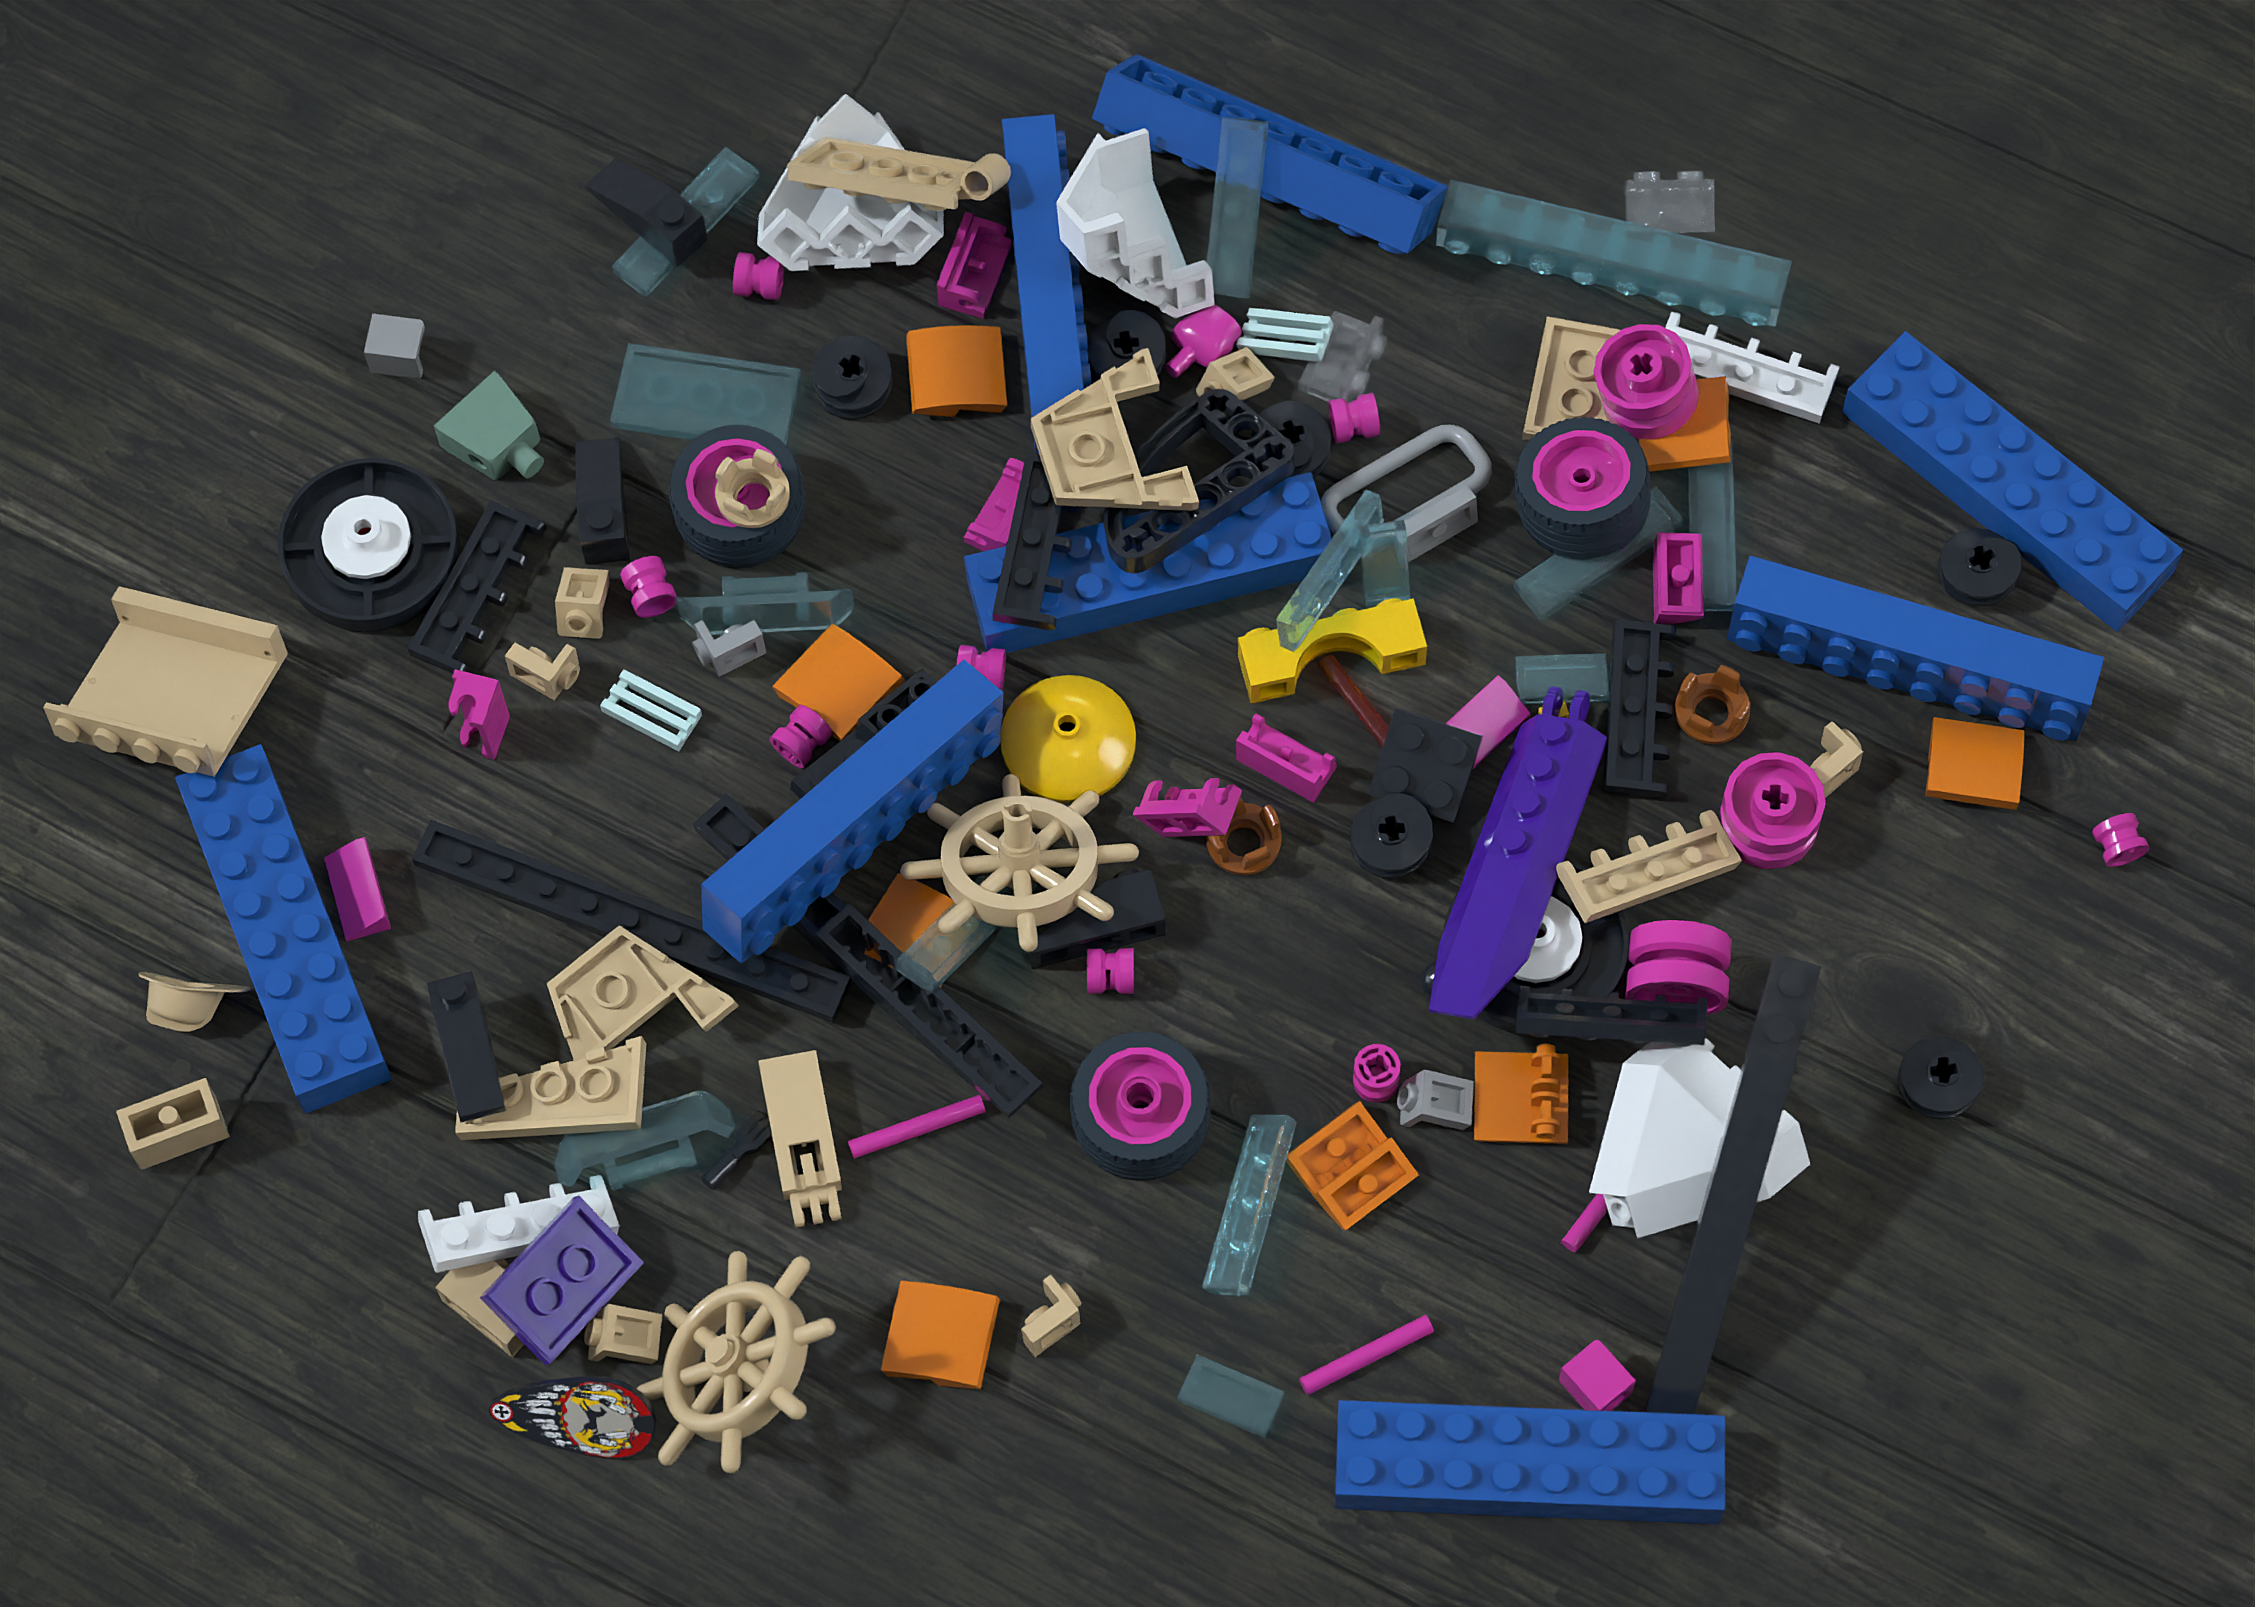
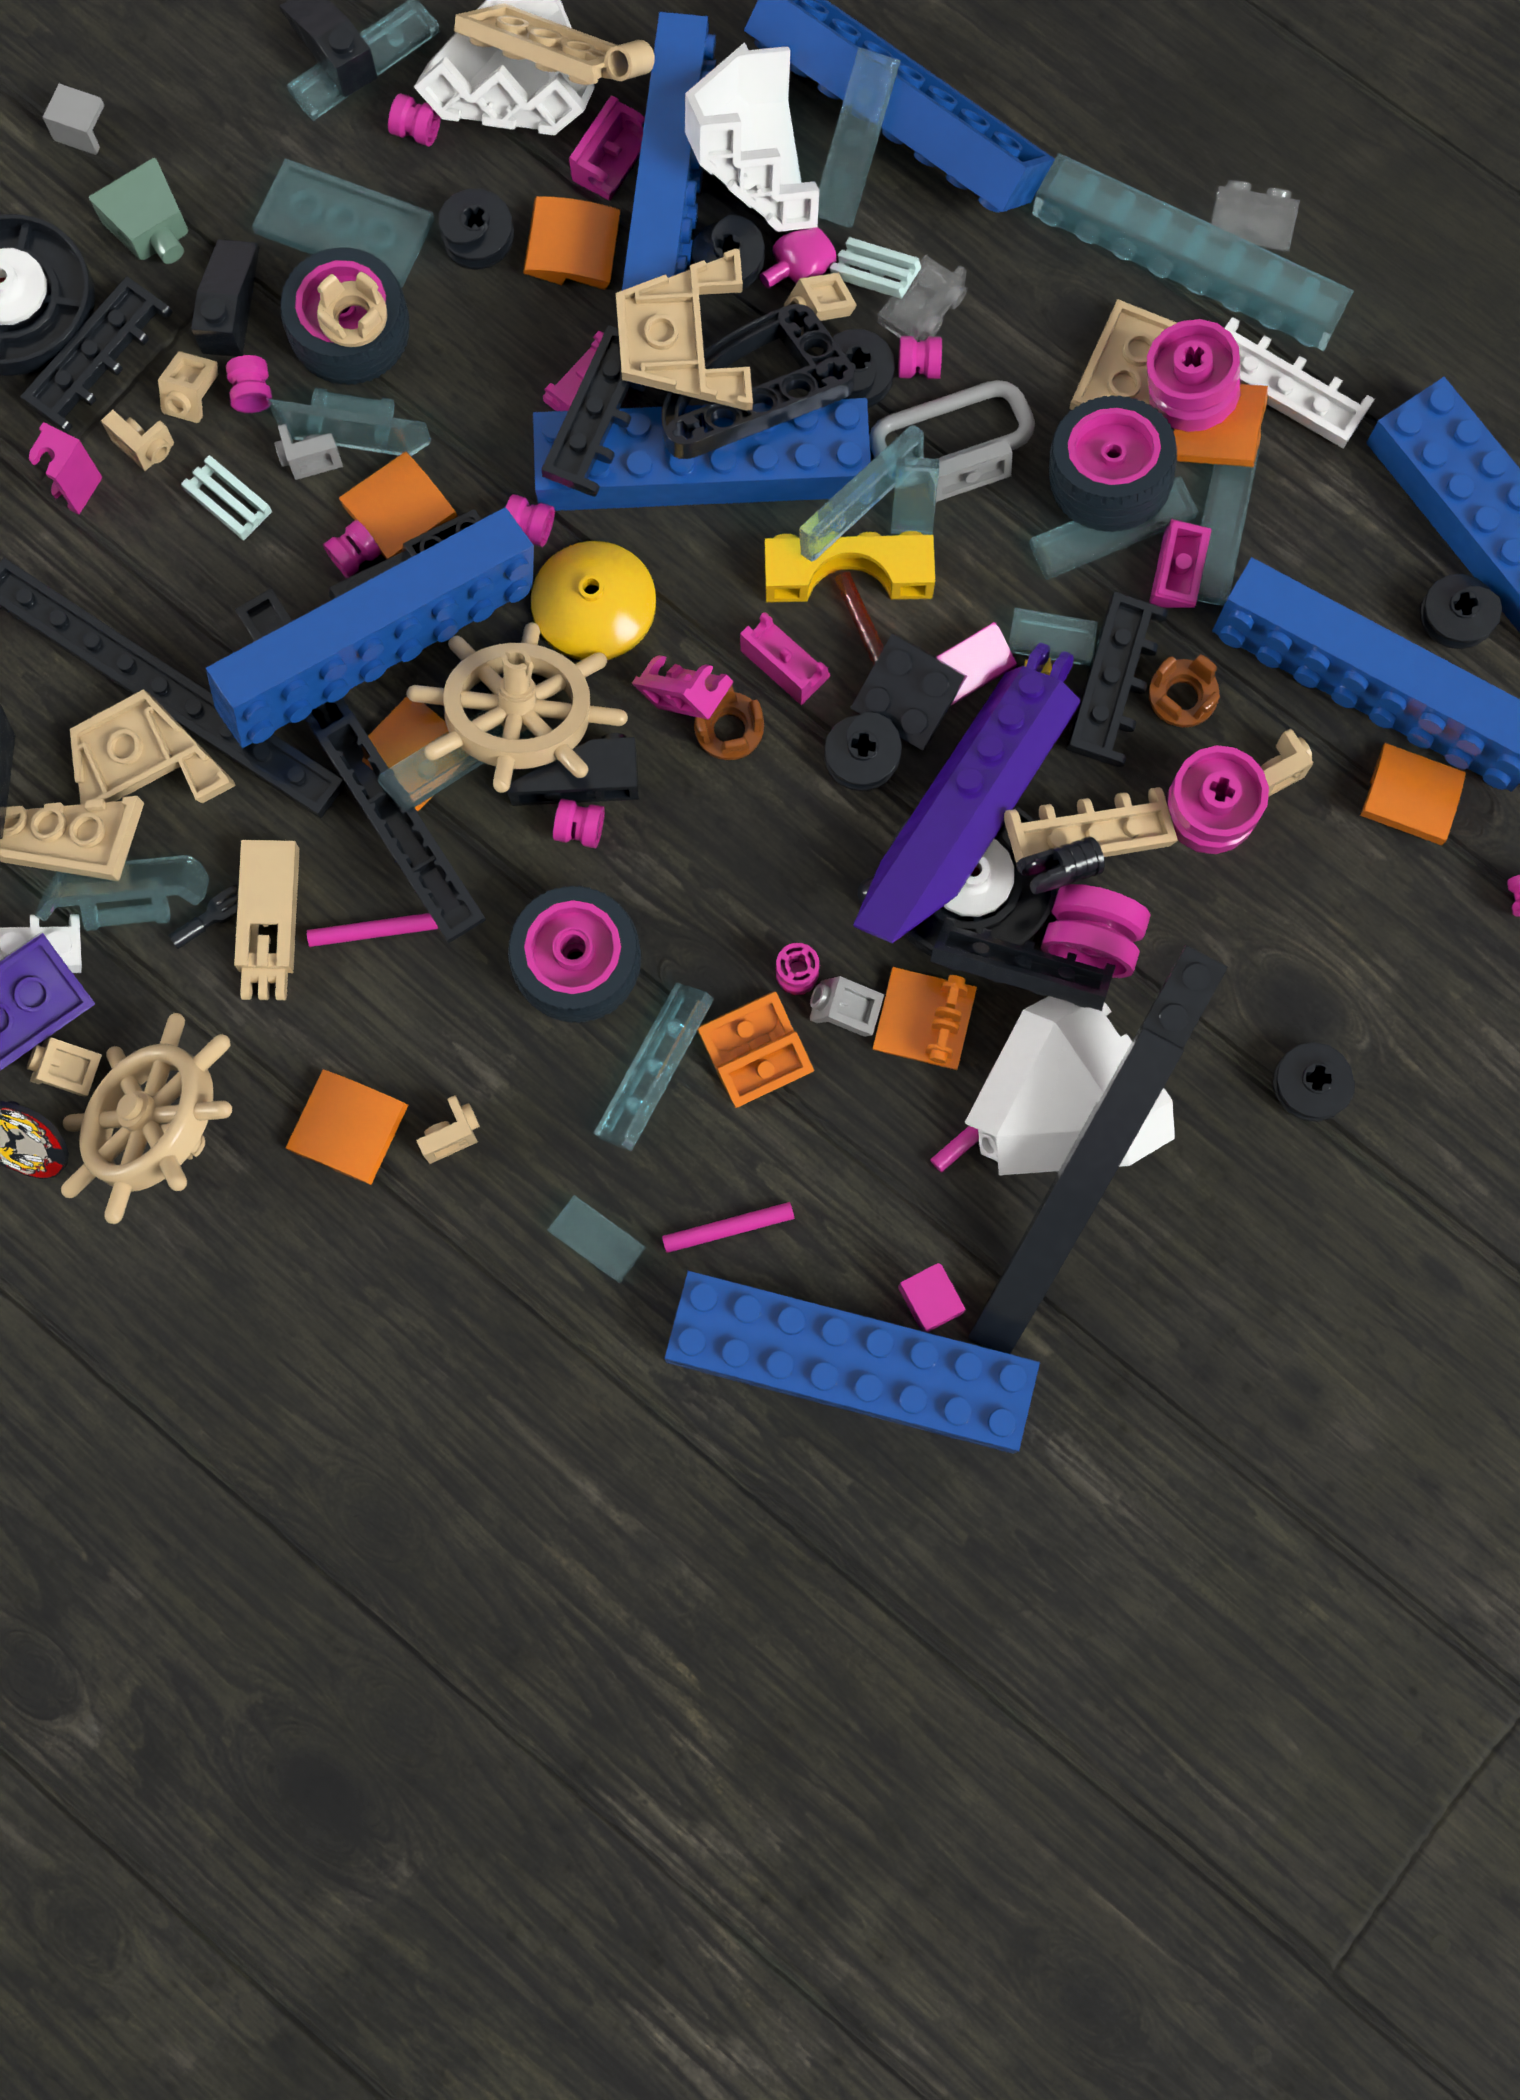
camera: 10 degrees right, 10 degrees up
none -> black hinge [1016,836,1105,895]

